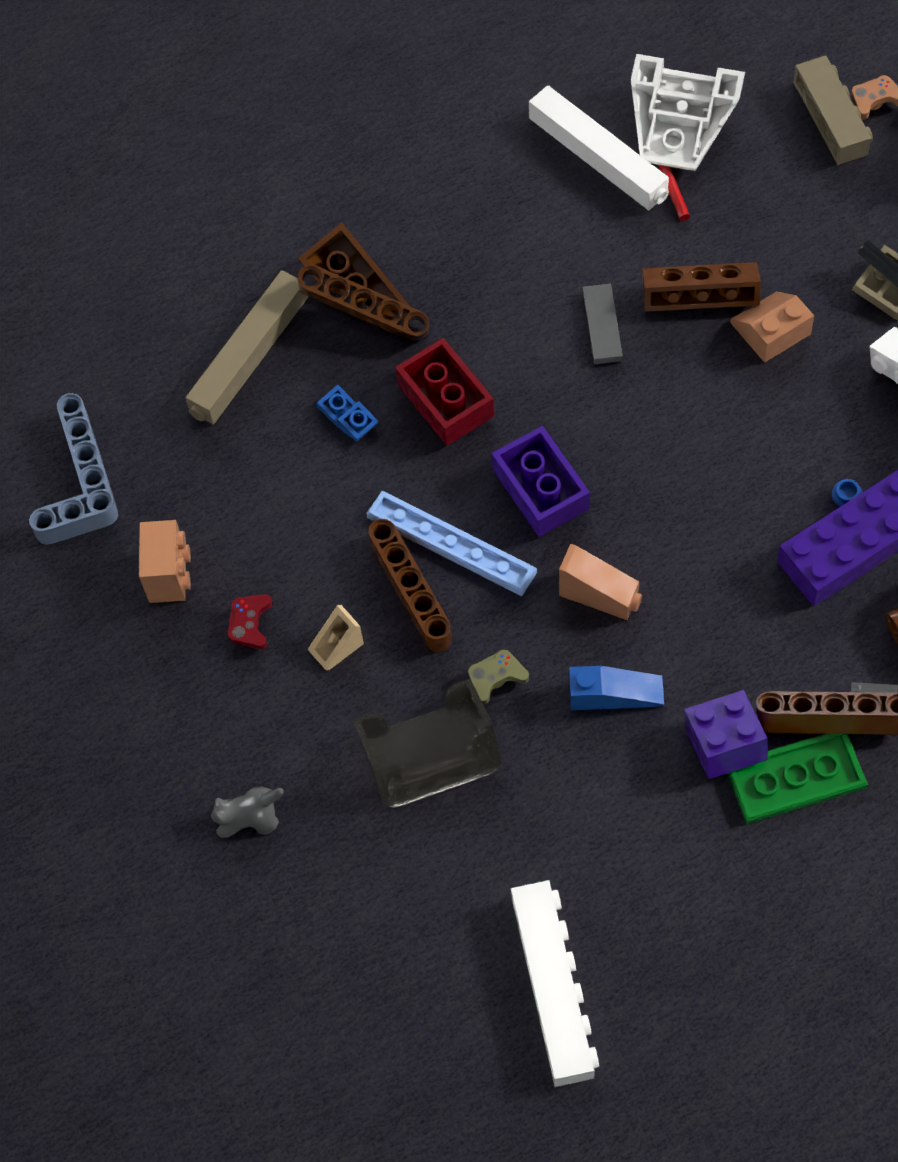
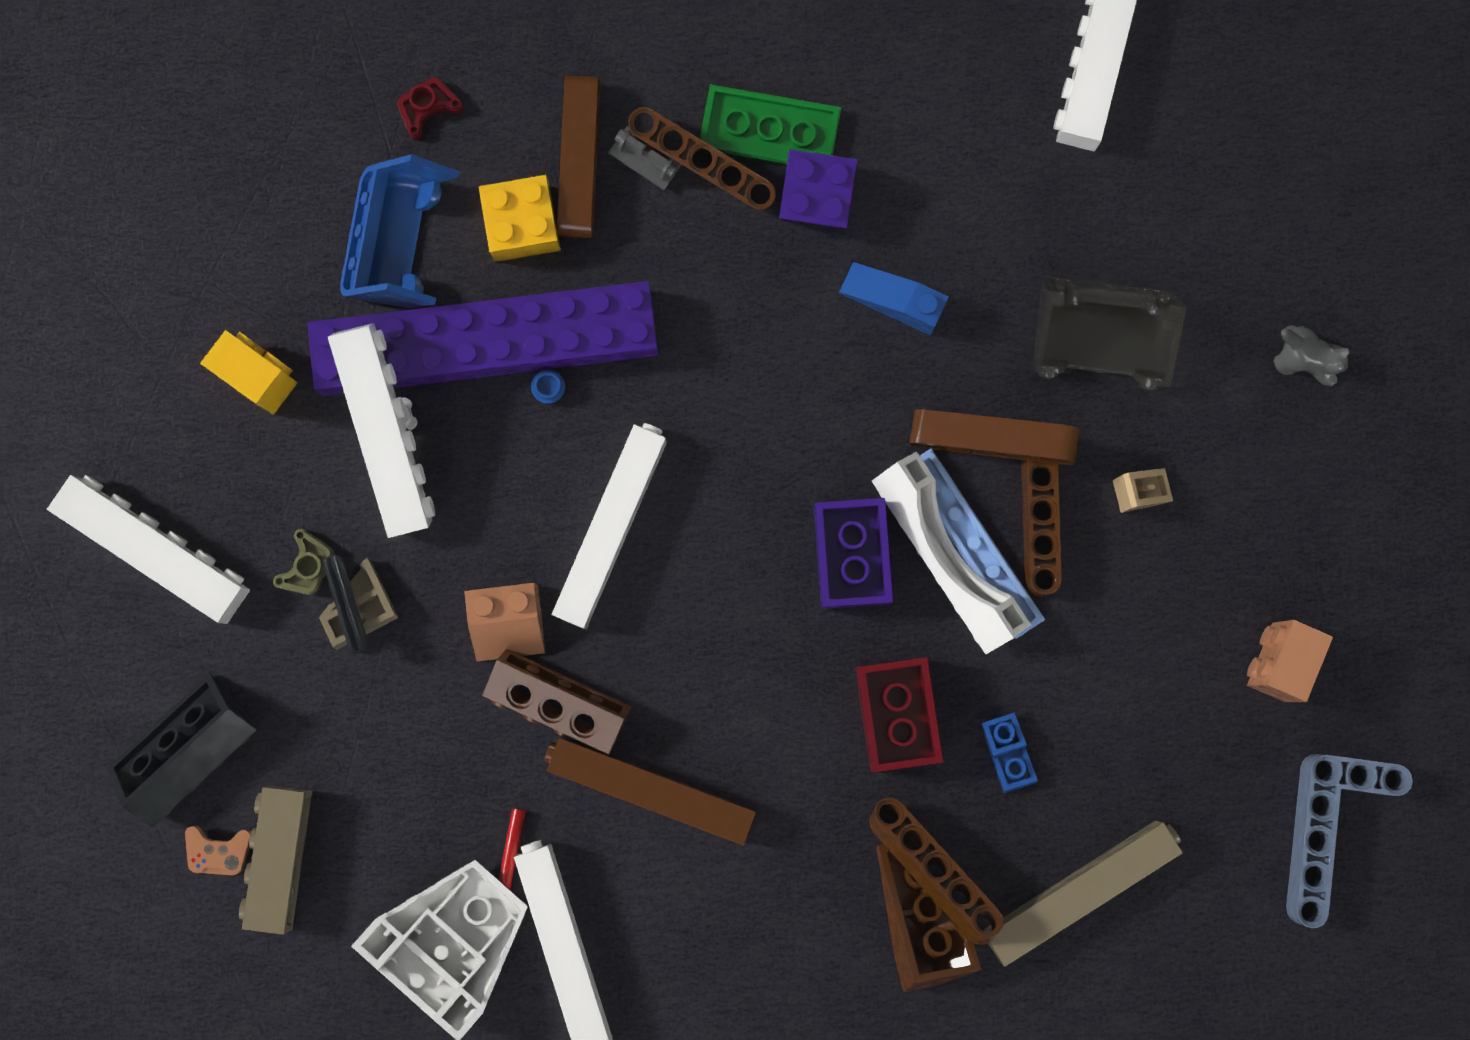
camera: 160 degrees left, 20 degrees up
dark red piece [228,594,272,650] -> none
olive piece [468,650,529,705] -> none
nougat slope [559,544,642,620] -> none
dark grey tile [583,283,623,364] -> none
none -> reddish brown brick [544,737,756,846]
none -> white brick [551,423,667,629]
none -> white arch [872,451,1031,654]
none -> reddish brown beam [909,409,1080,465]

